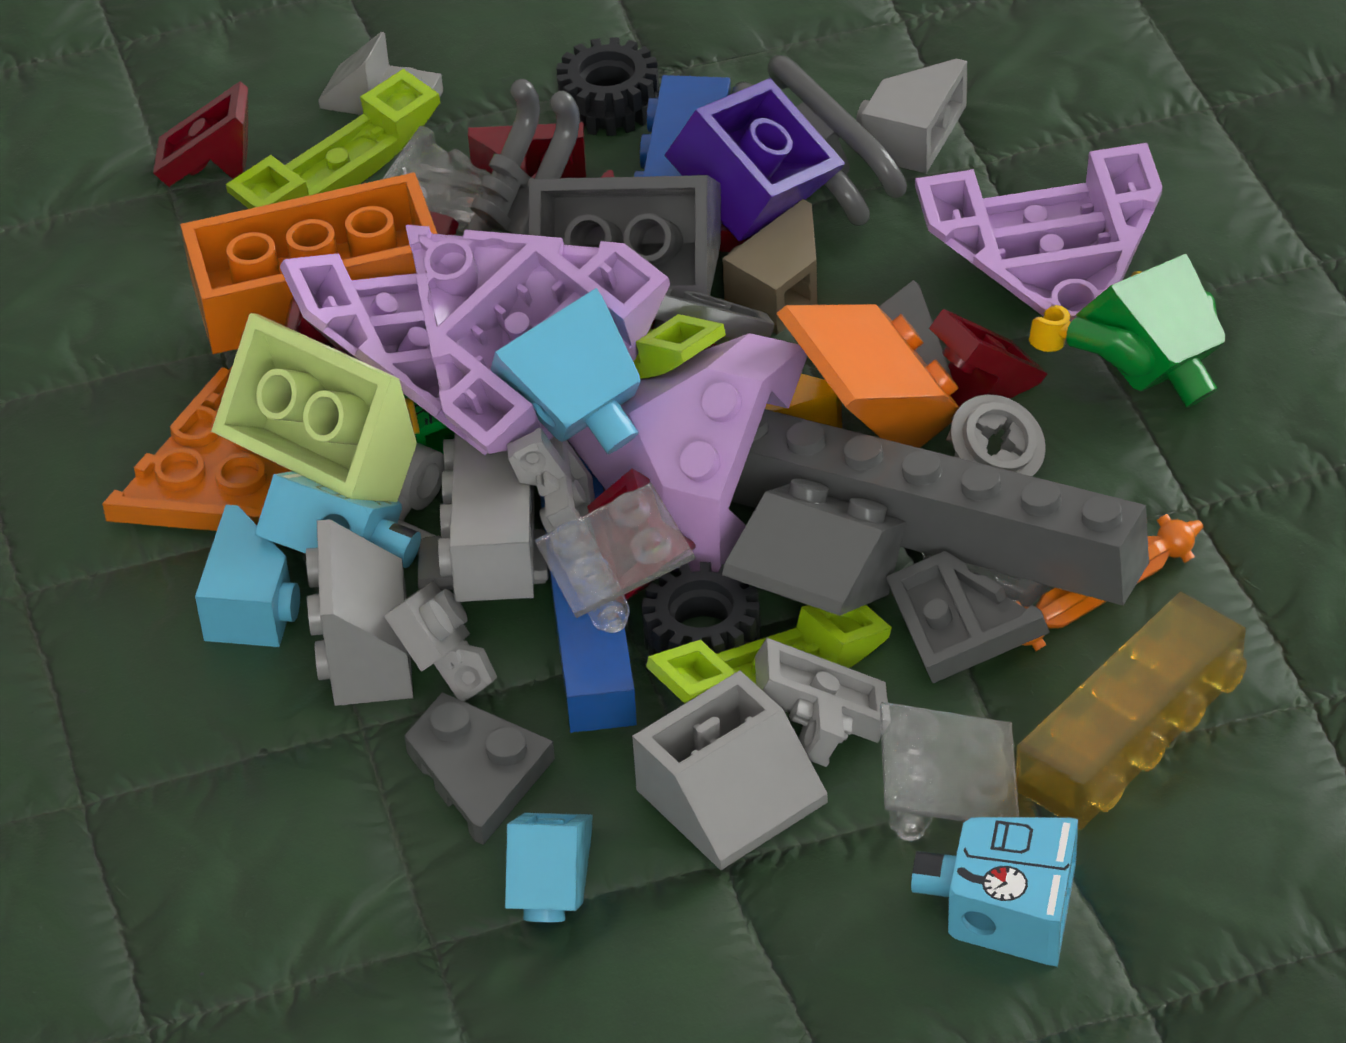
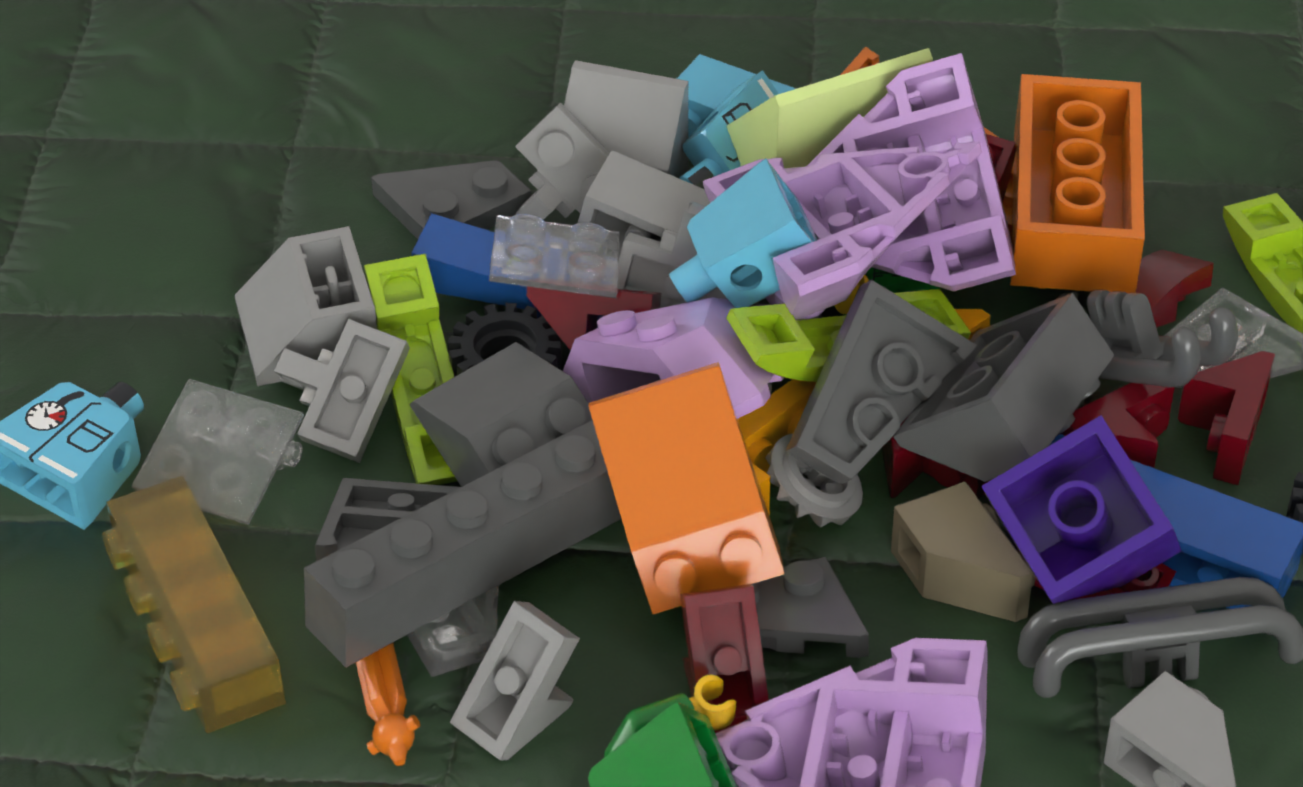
camera: 110 degrees right, 0 degrees up
medium azure slope [505,813,593,922] -> none
light grey gear [946,395,1045,476] -> none
none -> light grey slope [450,601,580,760]

